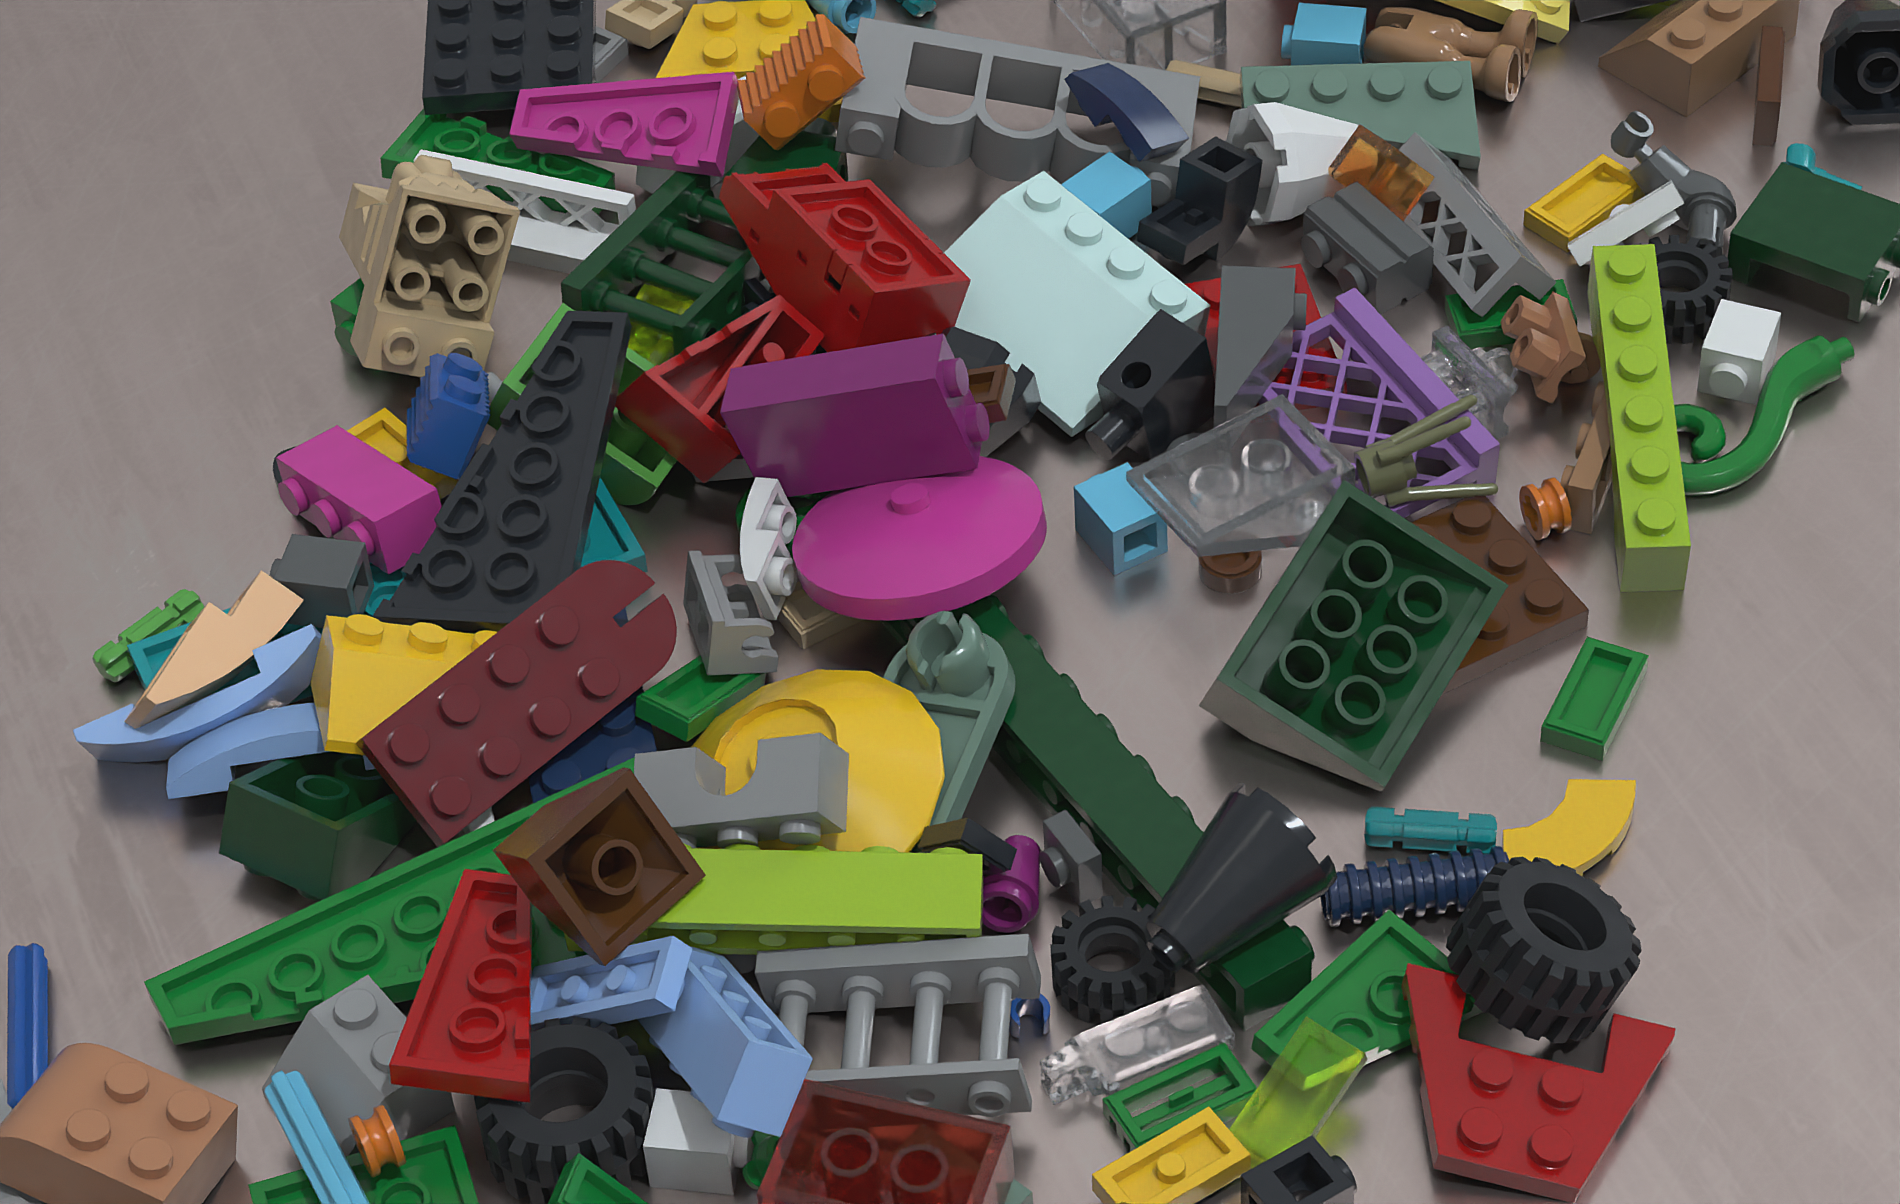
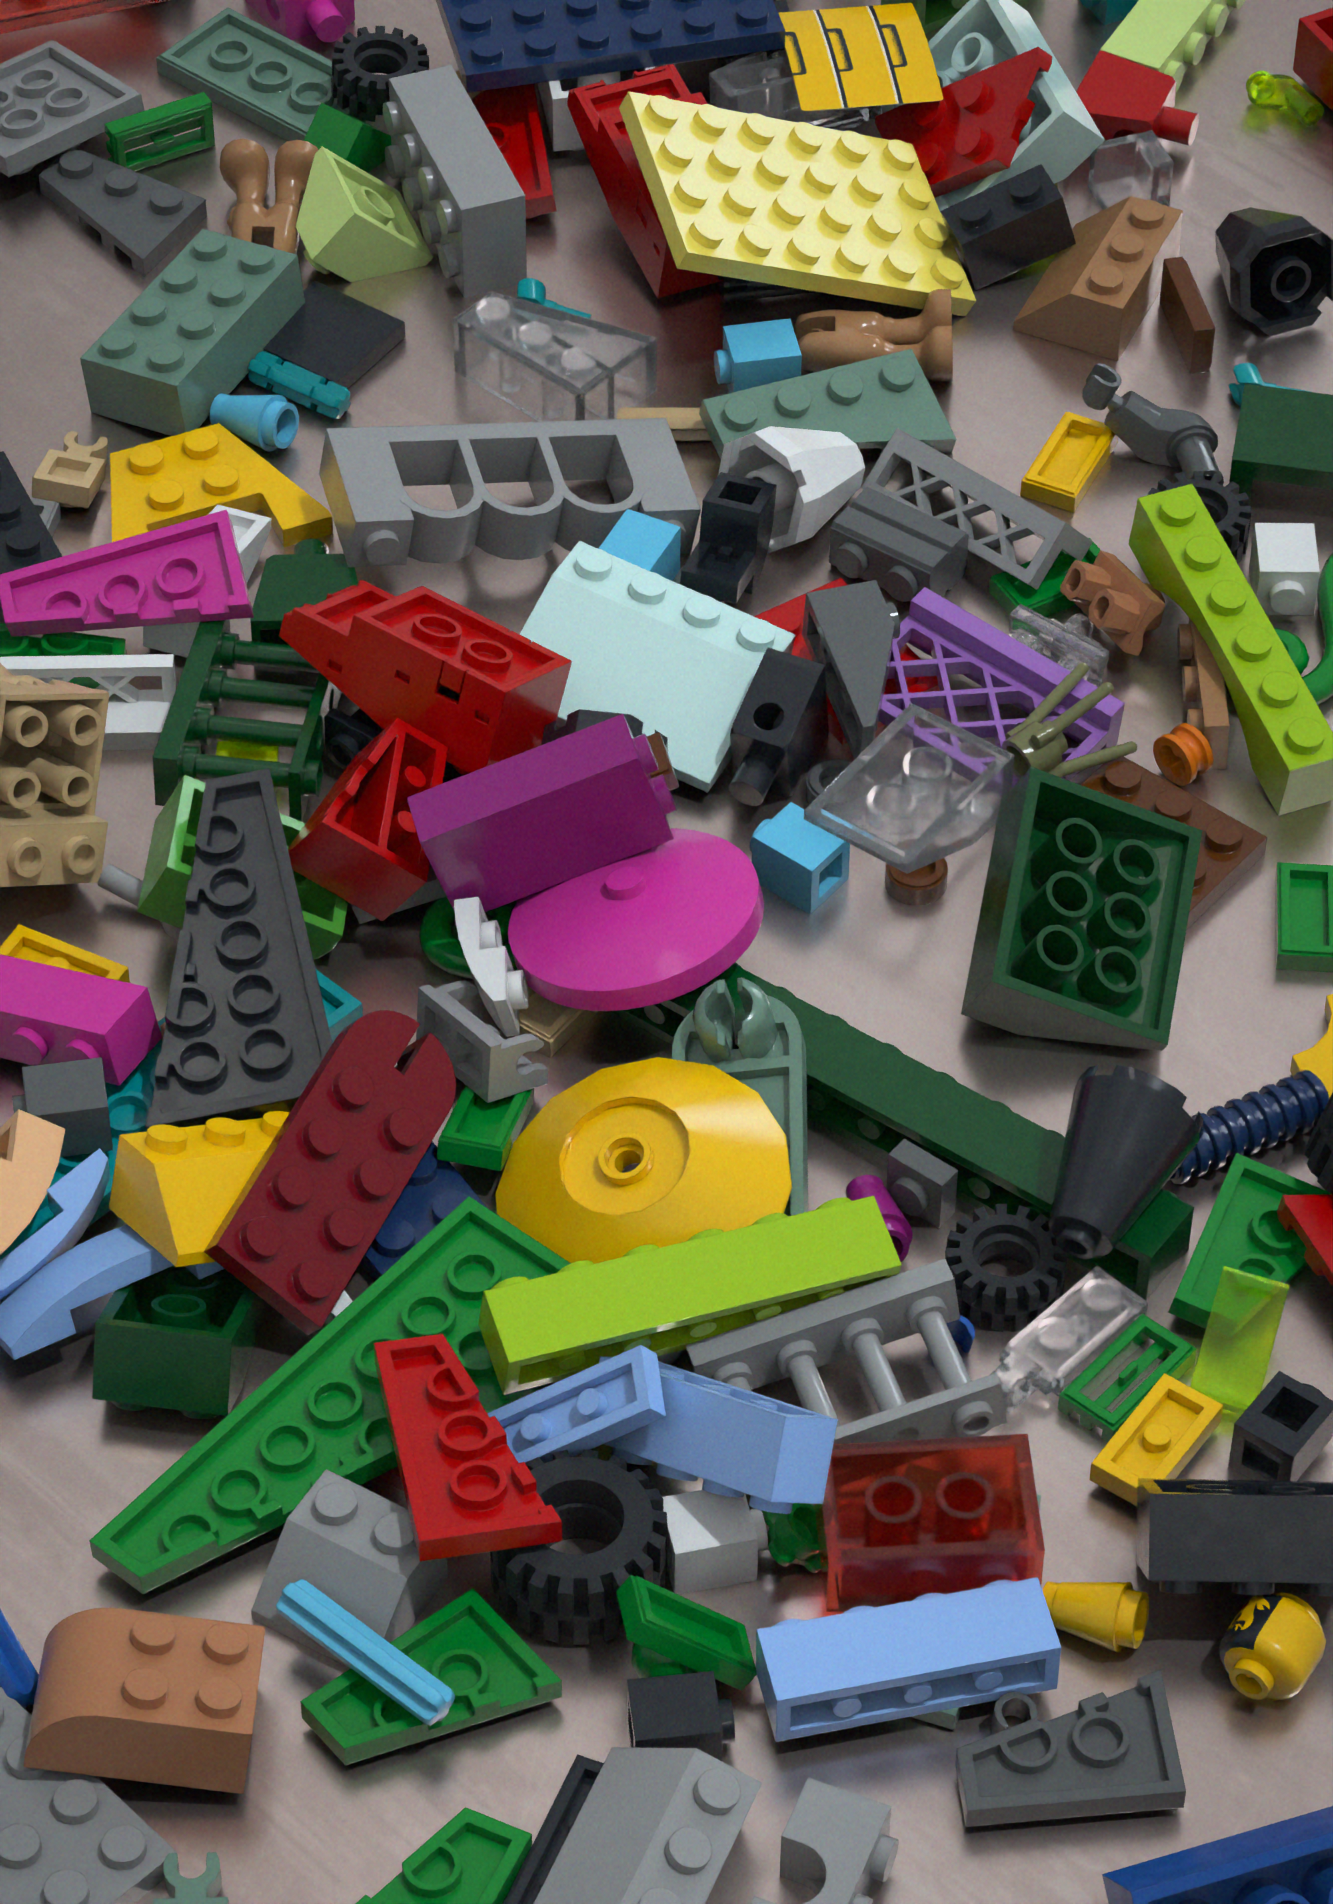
camera: 25 degrees left, 0 degrees up
orange bush [348,1105,406,1178] -> none
blue brick [407,353,490,479] -> none
reddish brown slope [493,767,706,966] -> none
light grey arch [634,733,849,849] -> none
orange brick [737,14,866,150] -> none
black tile [918,818,1017,876] -> none
dark blue slope [1064,63,1189,162] -> none
clear orange panel [1328,124,1435,221] -> none
teal axle [1364,807,1497,854] -> none
white plate [1567,180,1684,266] -> none

